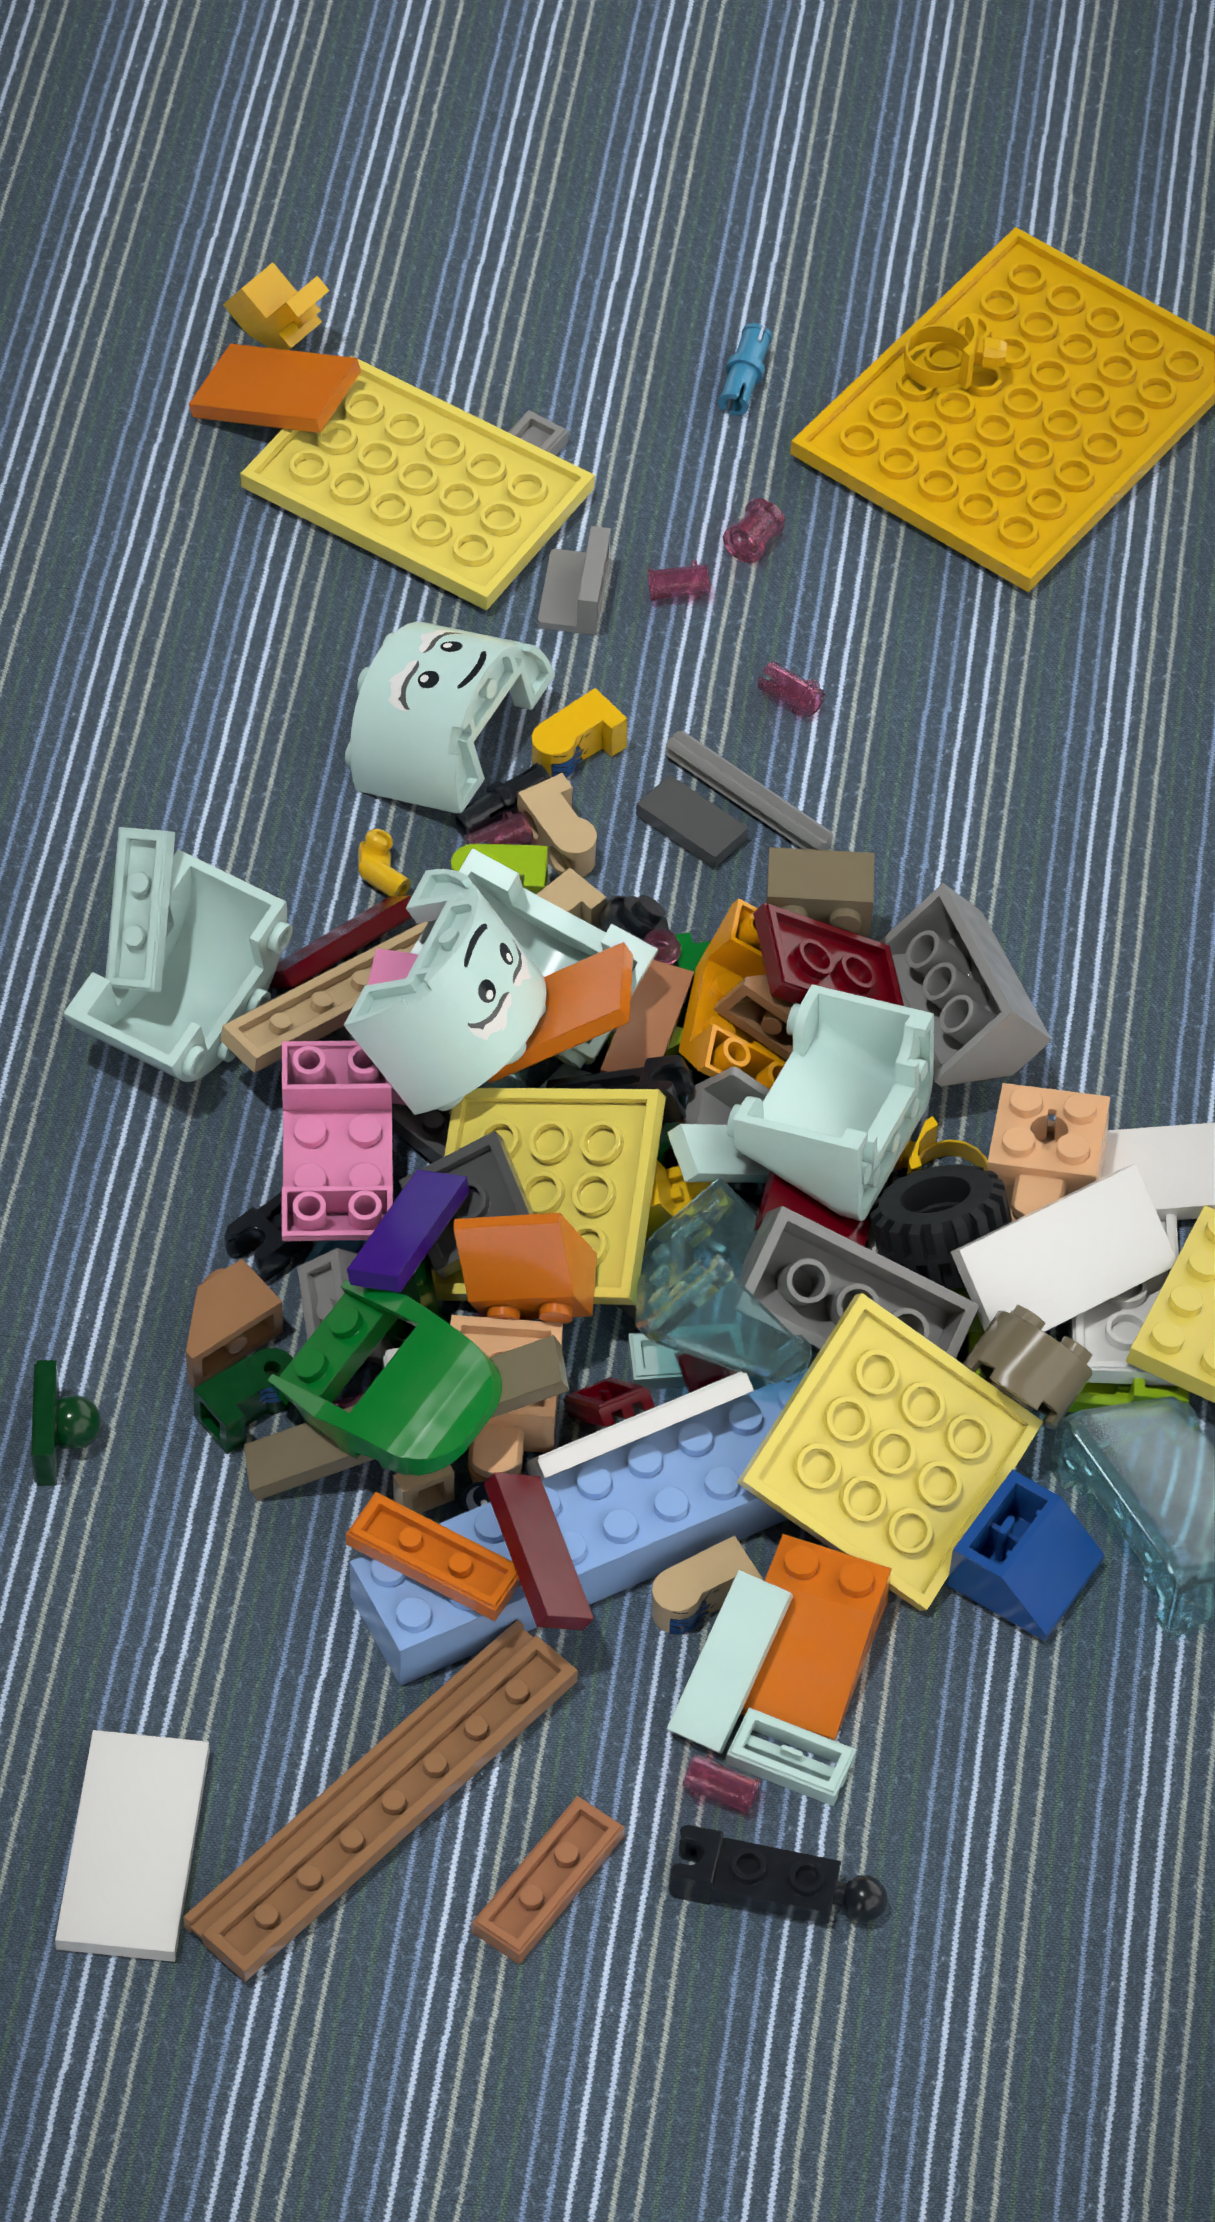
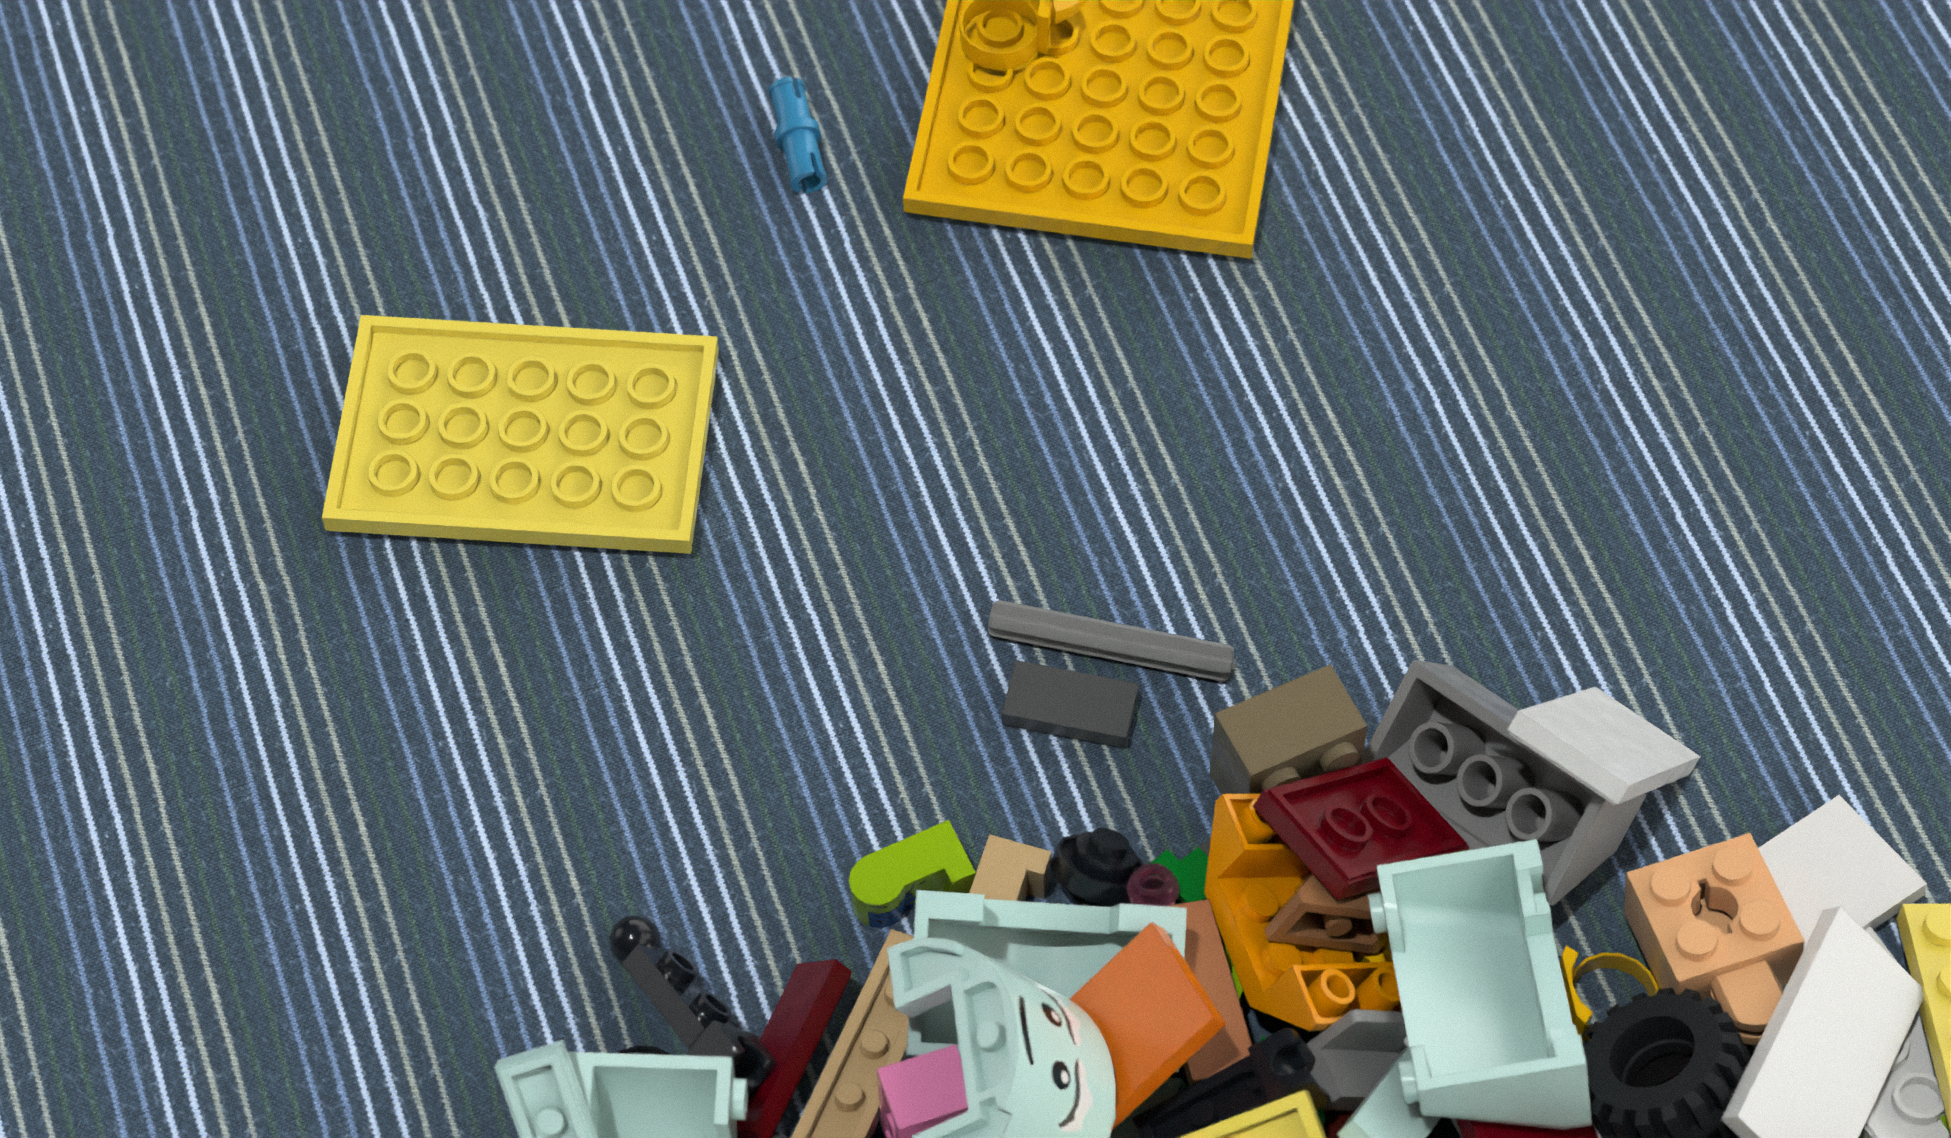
camera: 25 degrees left, 5 degrees up
orange tile [189,343,361,433] -> none
yellow brick [223,262,330,350] -> none
light aqua cylinder [345,622,555,813] -> none
yellow arm [358,829,411,897] -> none
black pin [451,763,551,841] -> none
clear pink pin [464,811,533,845] -> none
light grey tile [508,410,569,456] -> none
tan leg [517,773,597,877] -> none
yellow leg [532,688,628,778] -> none
light grey panel [538,526,611,635] -> none
clear pink pin [647,560,710,601] -> none
clear pink bush [723,498,785,563] -> none
clear pink pin [758,661,825,717] -> none
none -> black plate [609,916,776,1099]
none -> white tile [1507,687,1701,805]

